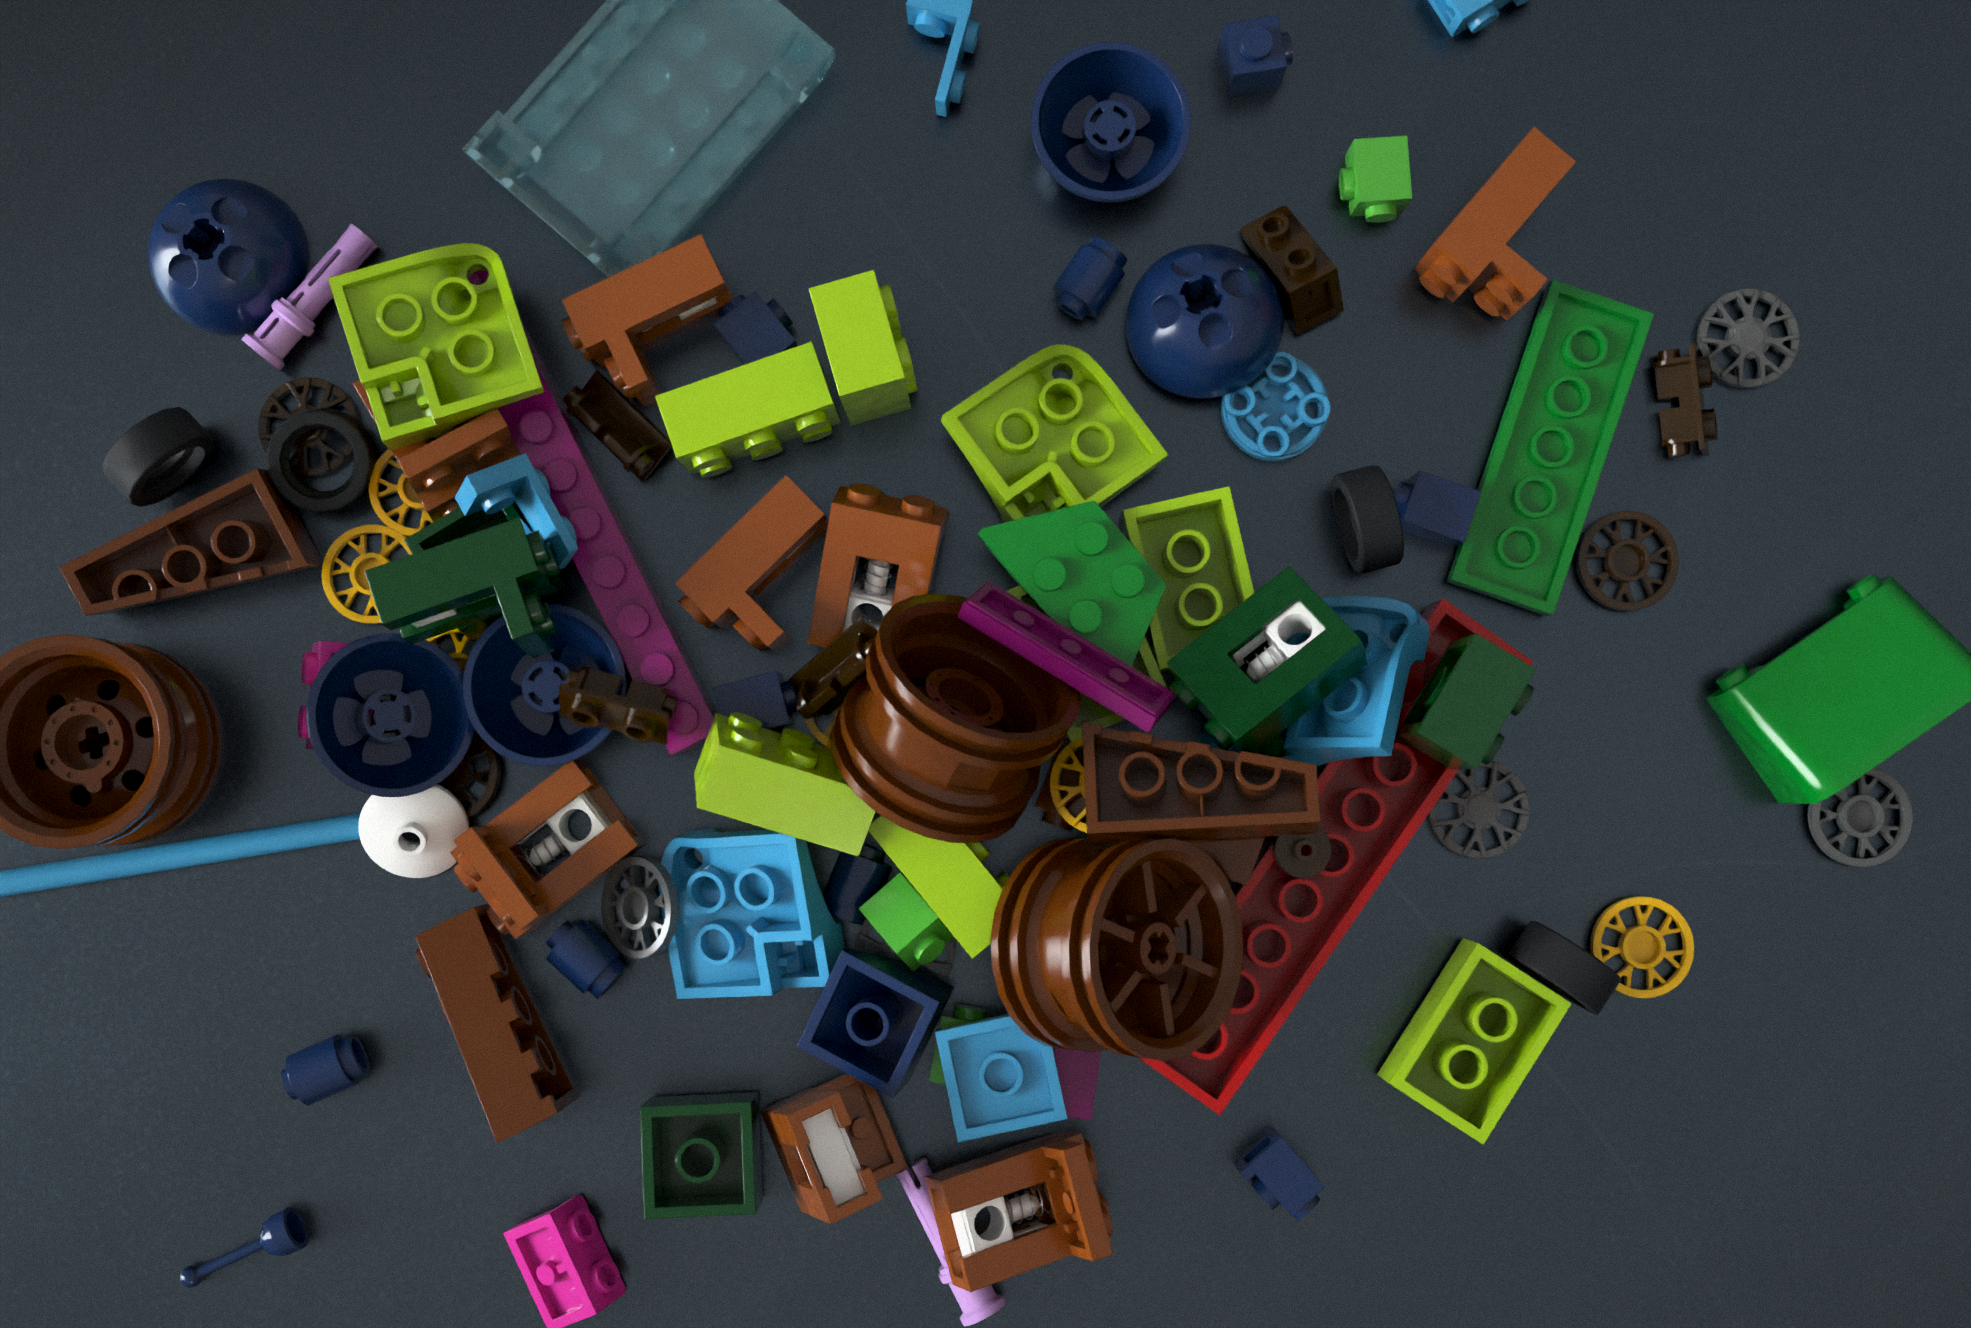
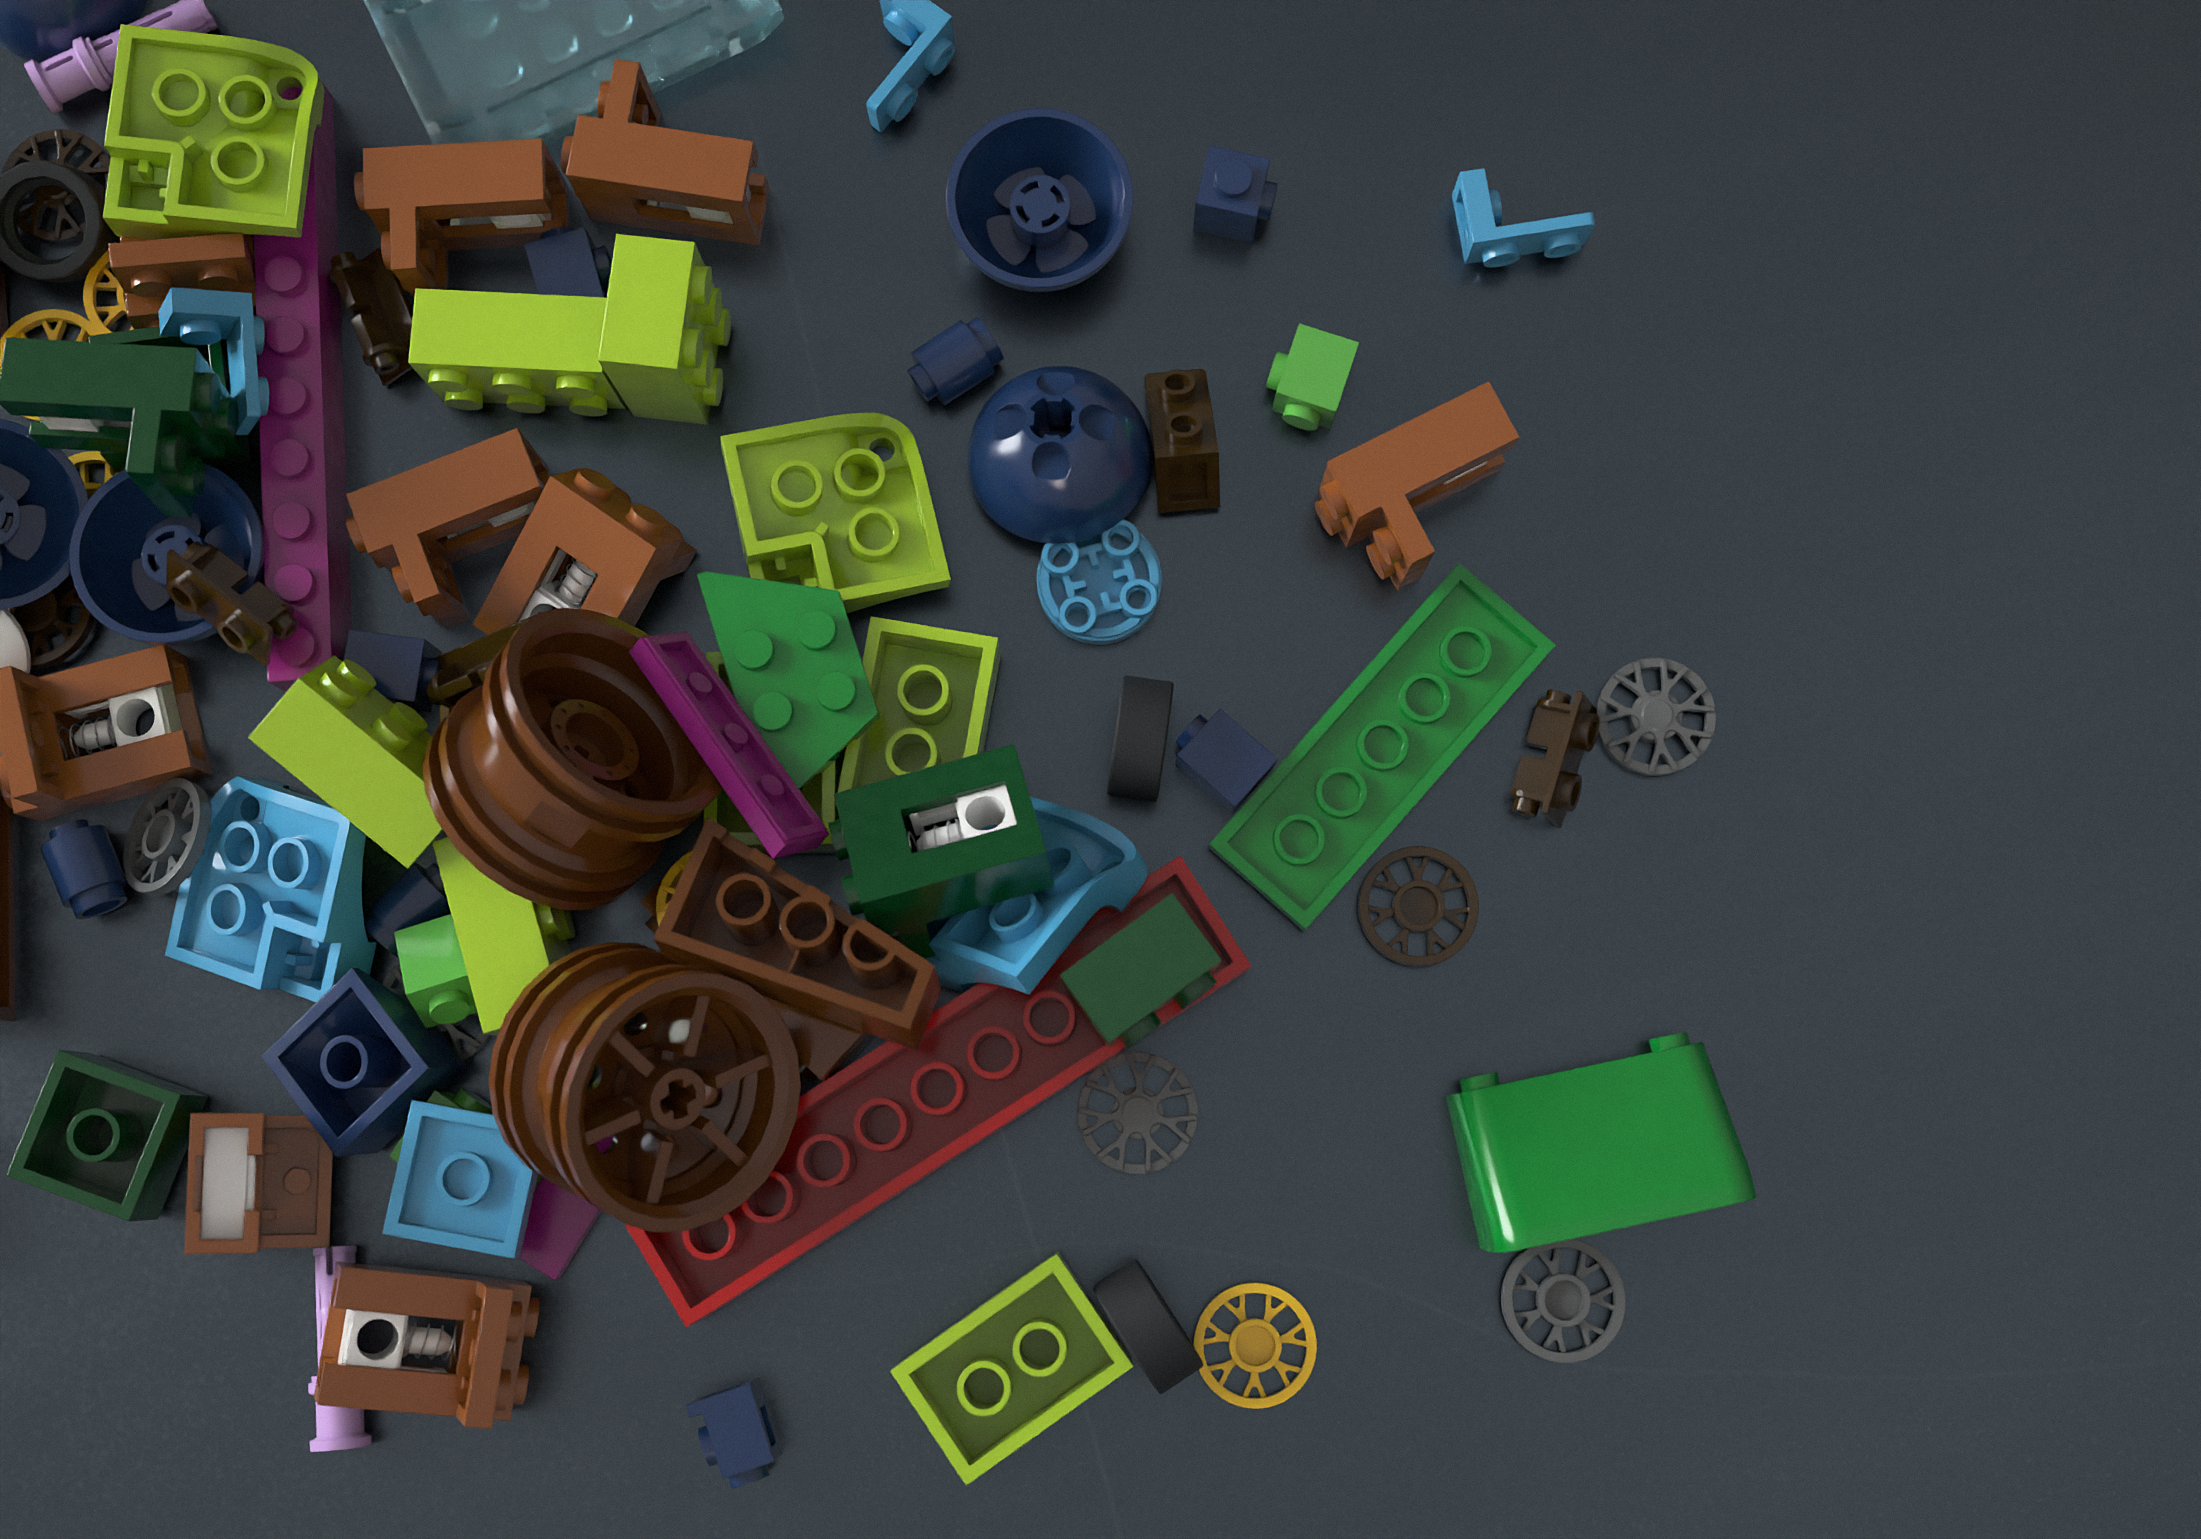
camera: 20 degrees right, 5 degrees down
dark brown tile [1272,827,1331,878] -> none
none -> dark orange brick [561,59,770,246]

